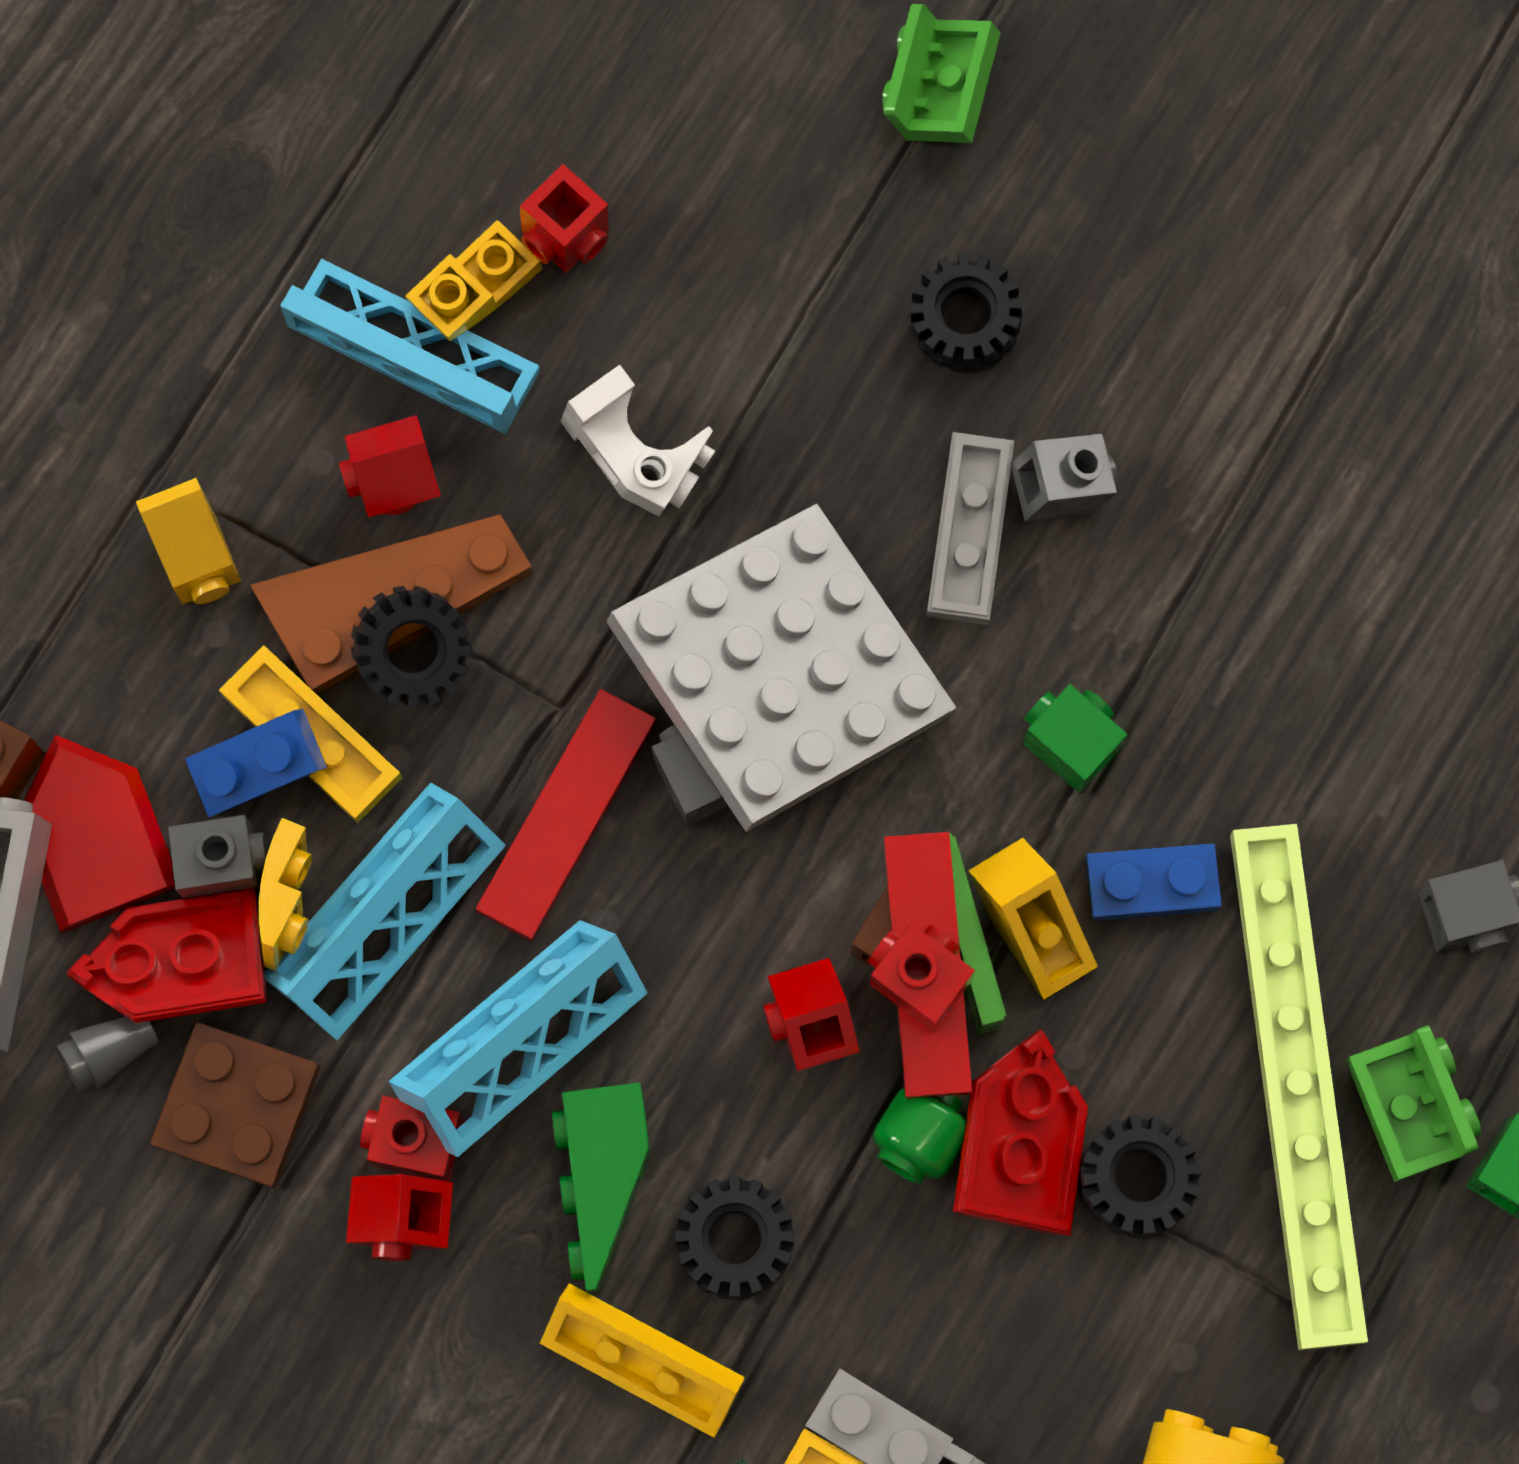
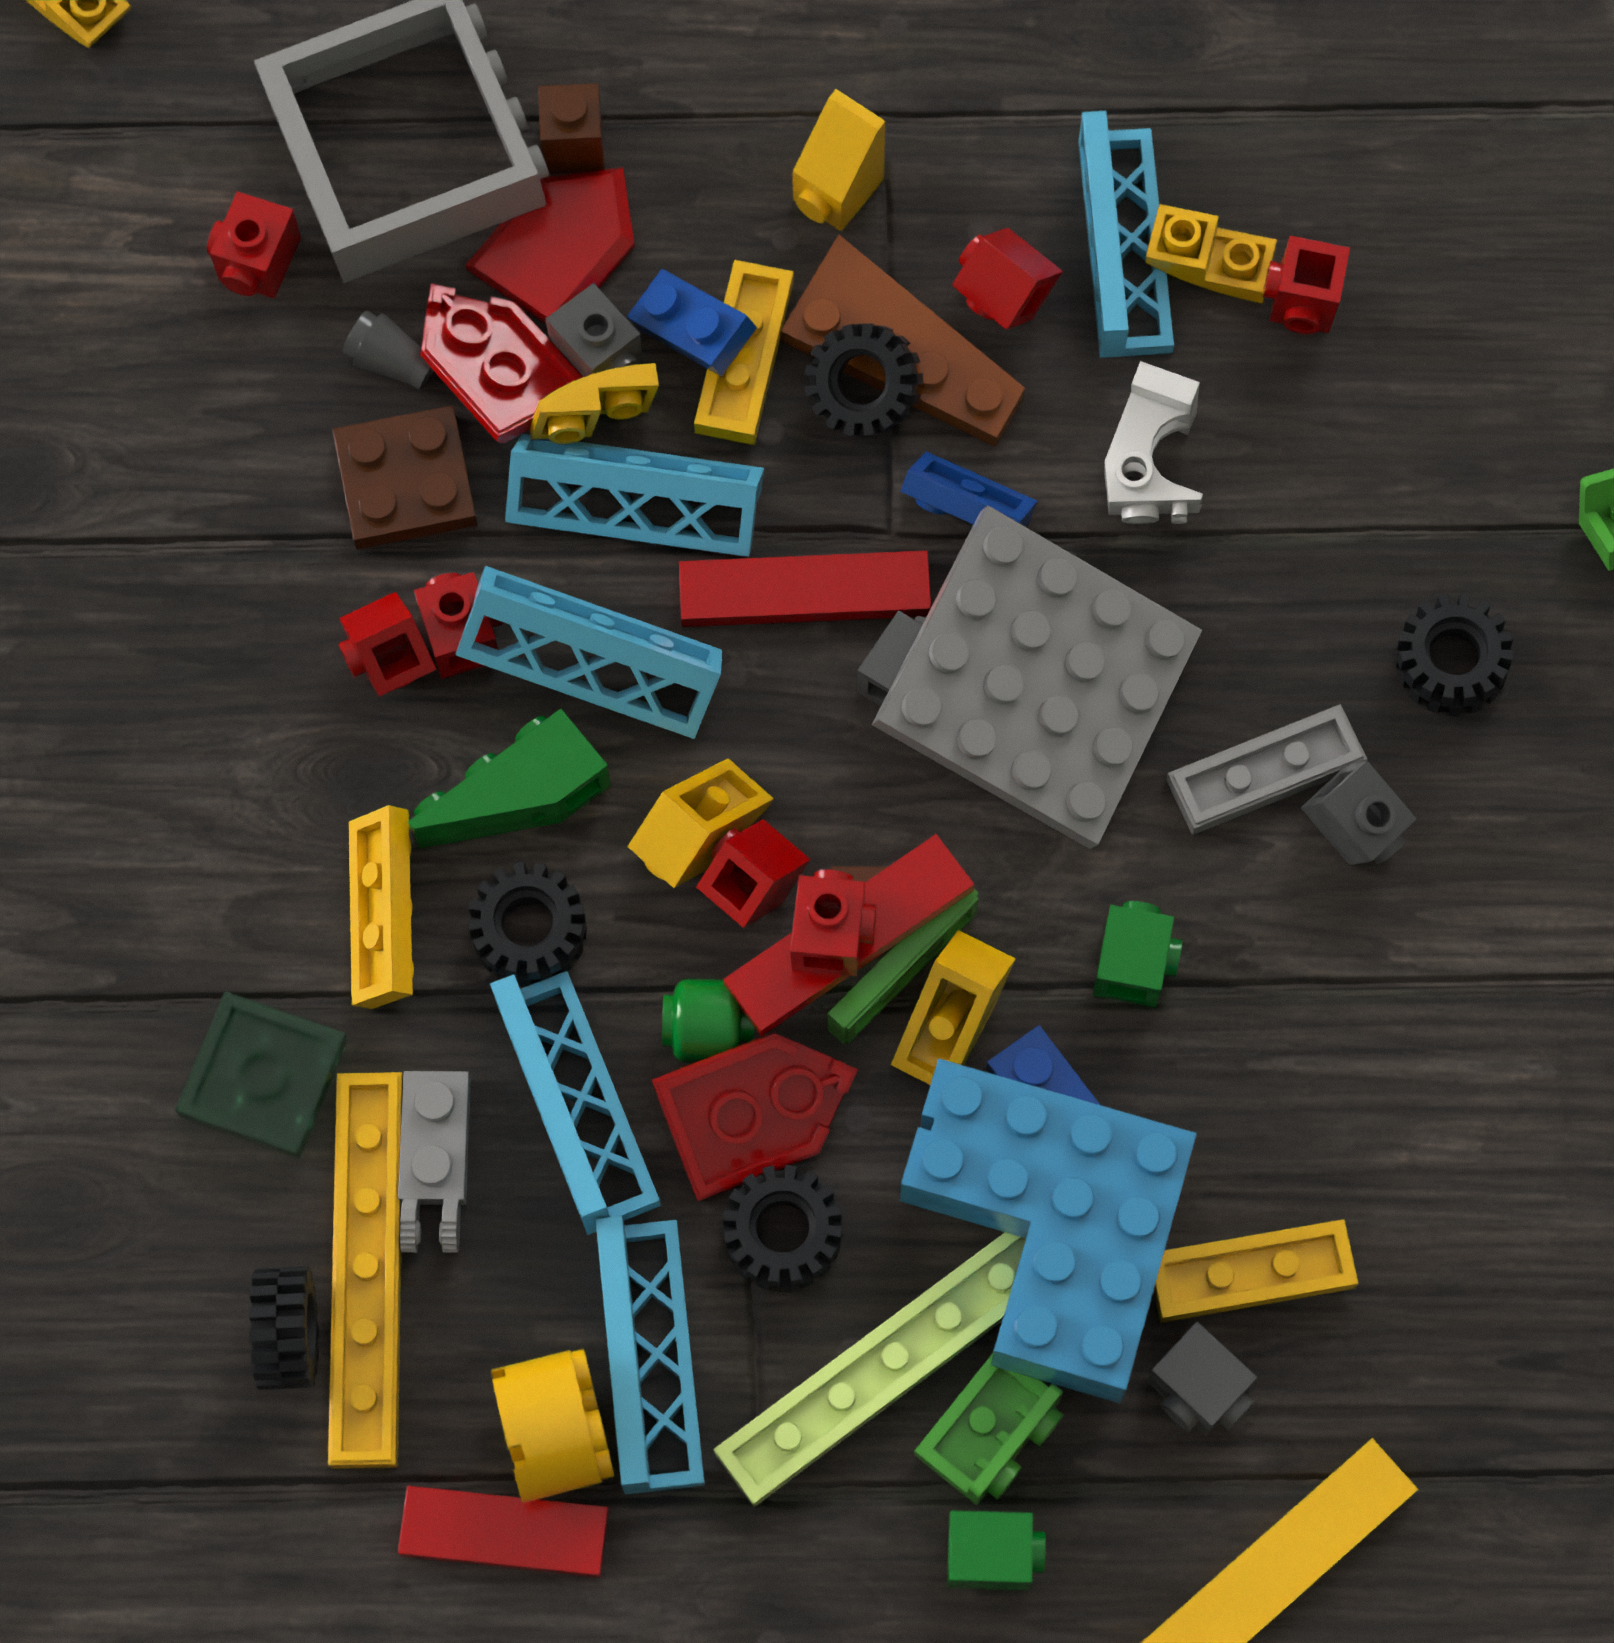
camera: 60 degrees right, 5 degrees down
none -> medium azure fence [490,971,661,1235]
none -> medium azure fence [595,1216,705,1495]
none -> yellow slope [627,758,774,888]
none -> blue plate [900,451,1038,527]
none -> dark azure piece [900,1058,1197,1404]
none -> yellow plate [1154,1219,1359,1323]

